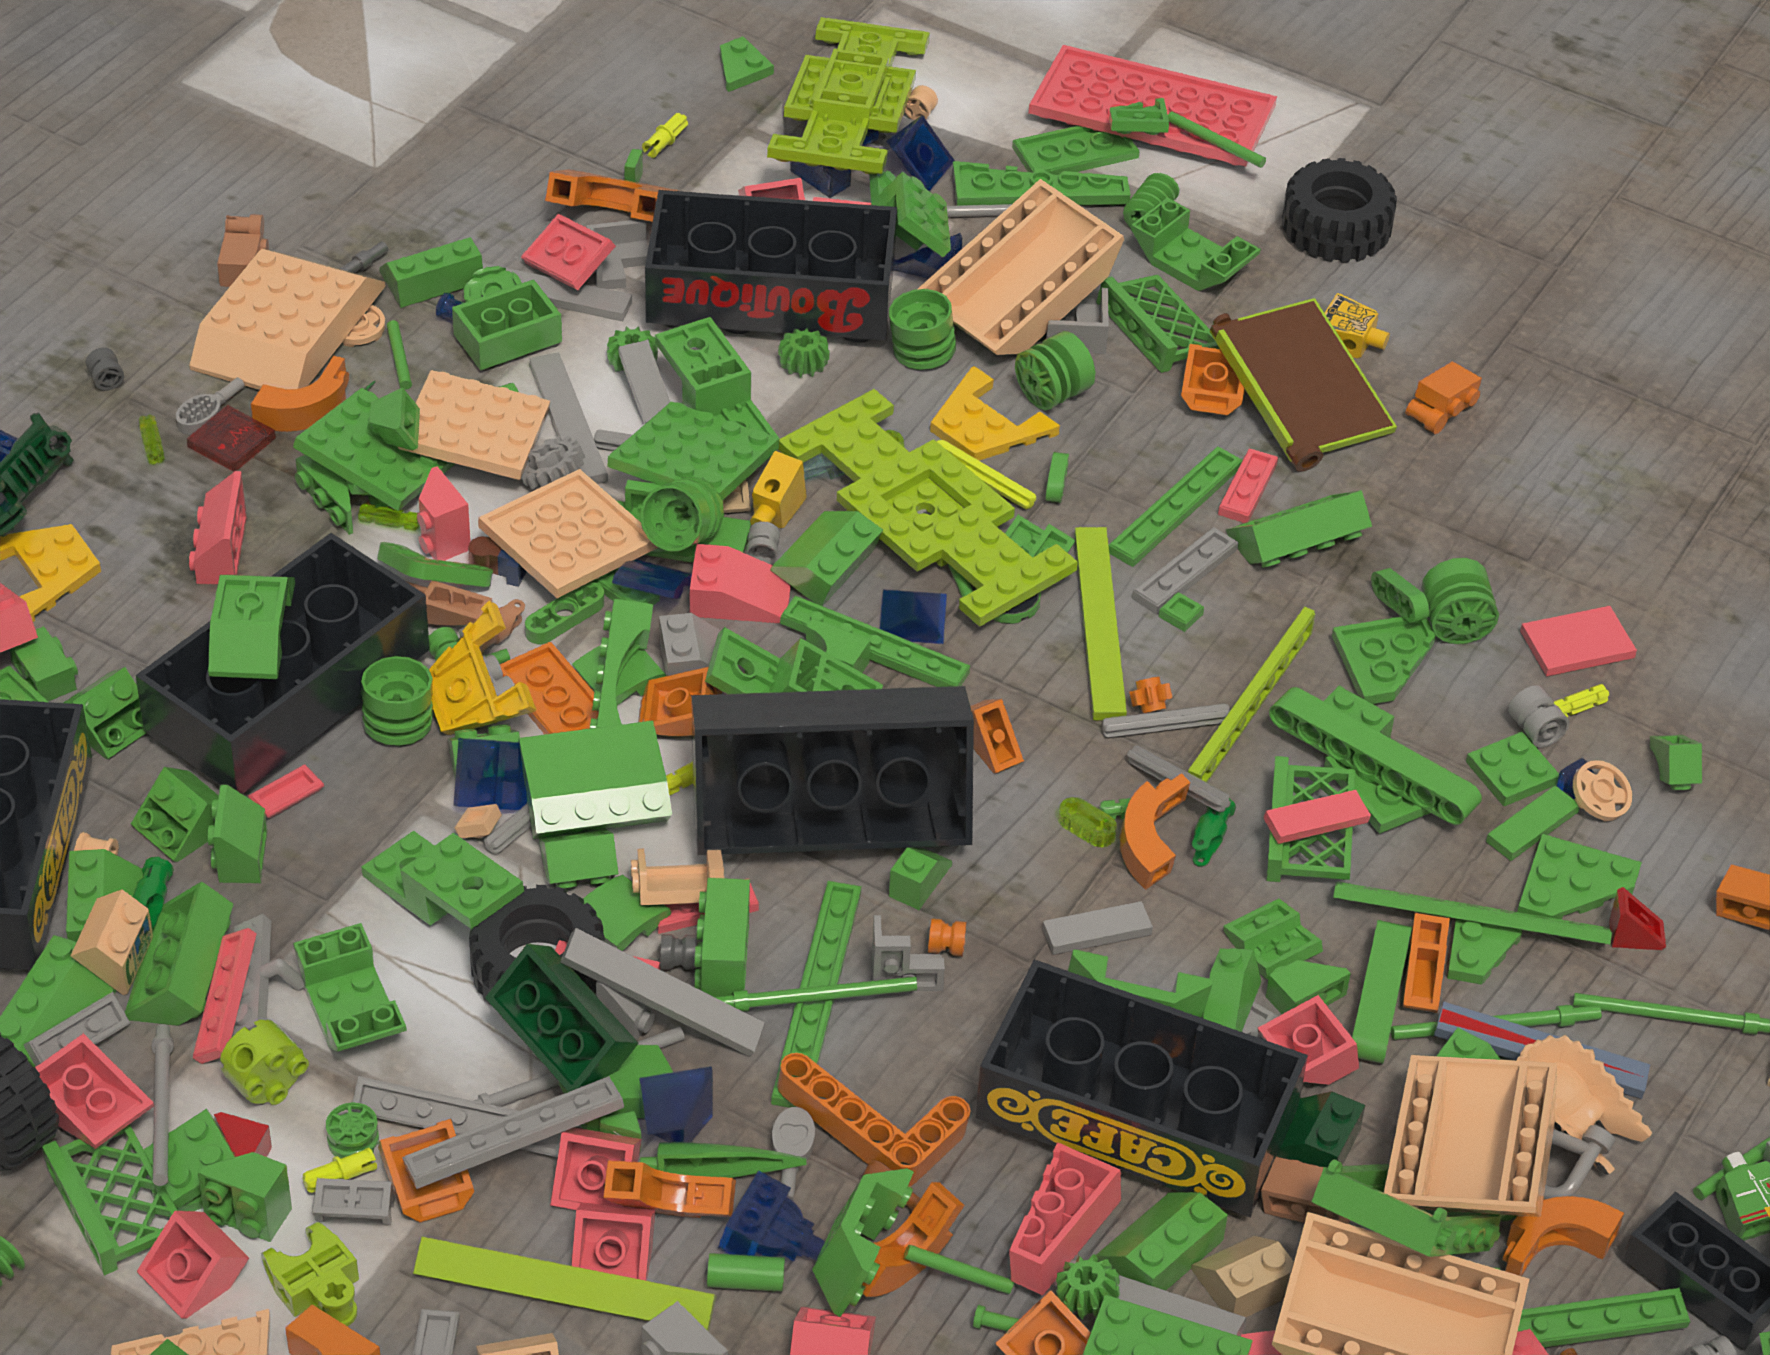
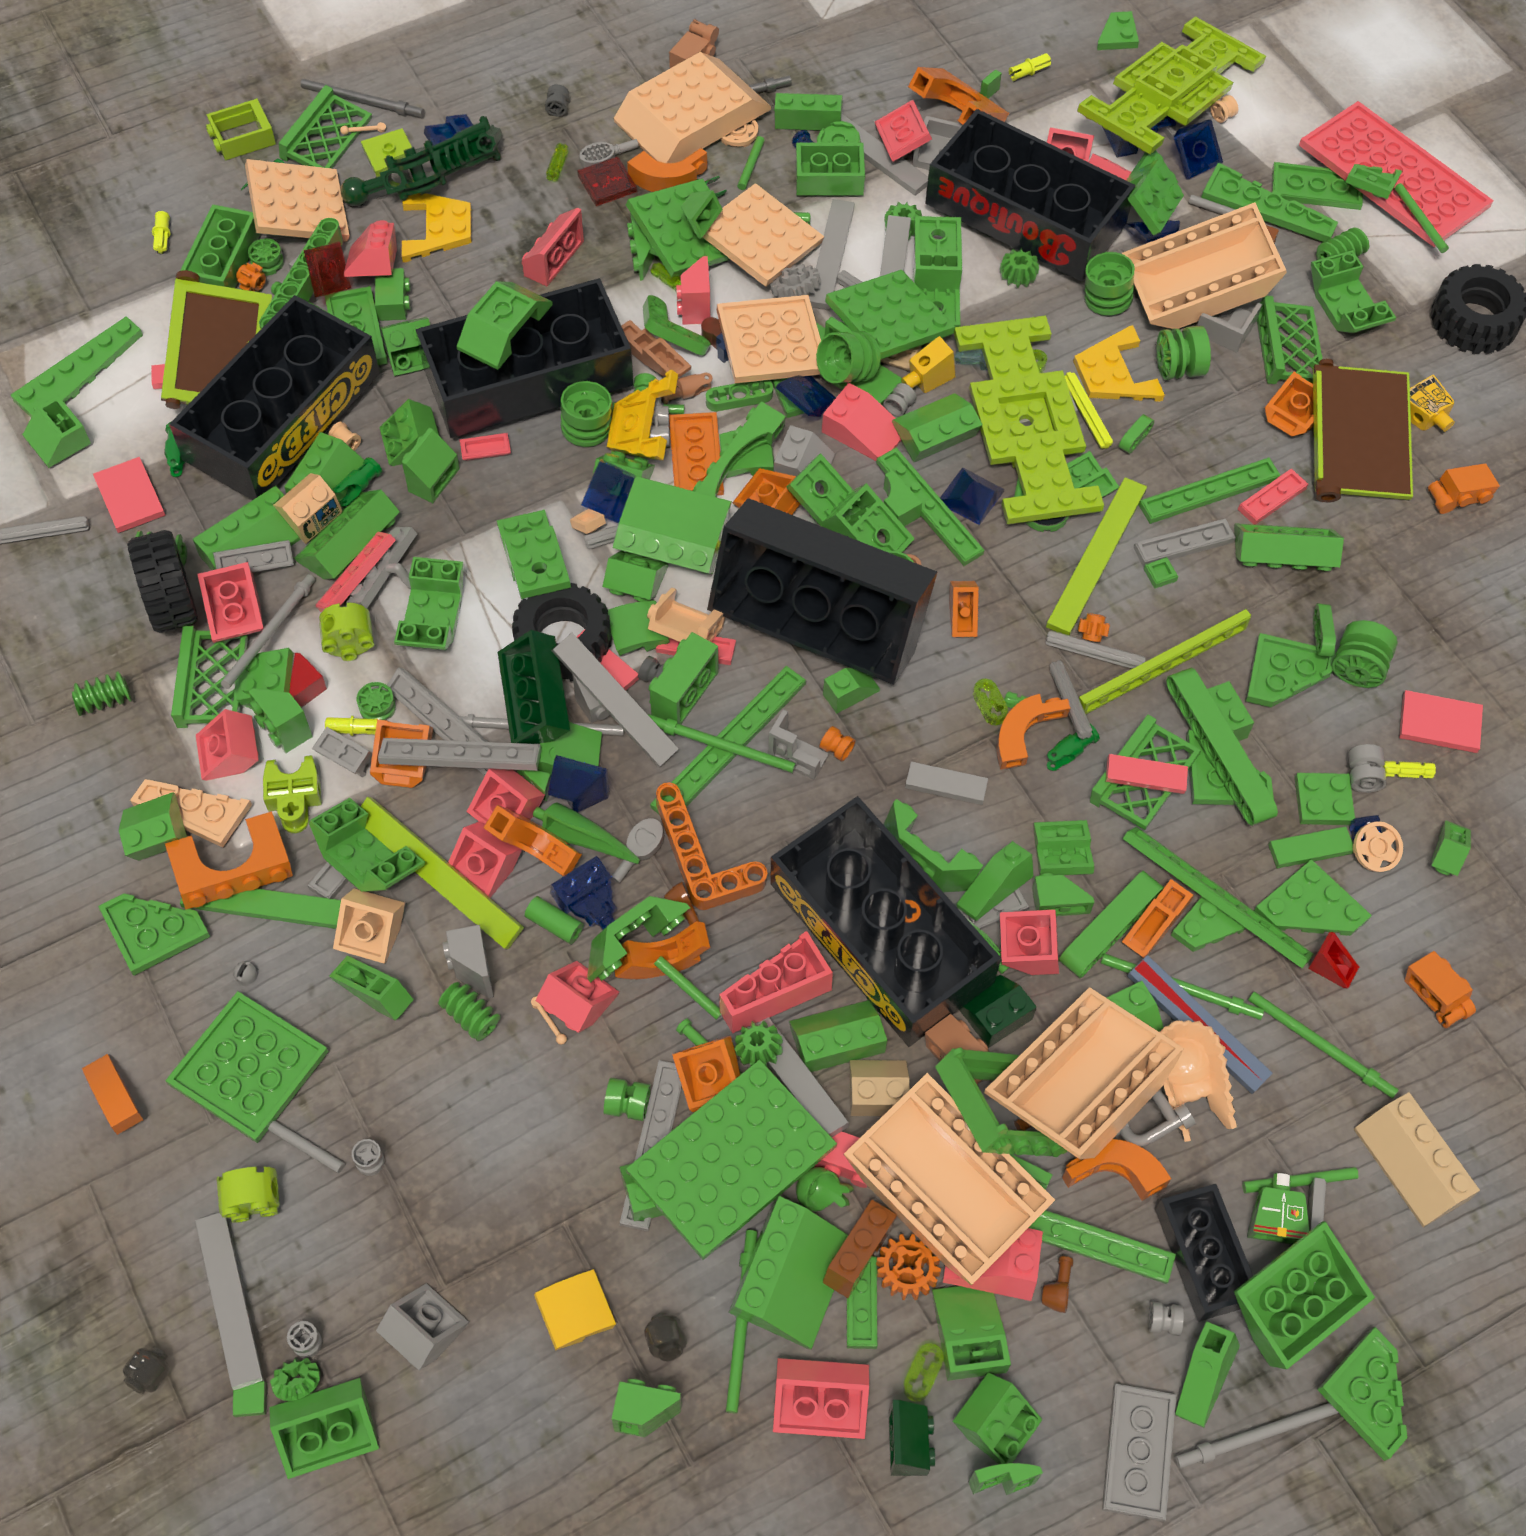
camera: 30 degrees right, 15 degrees up
none -> bright green slope [309,798,425,892]

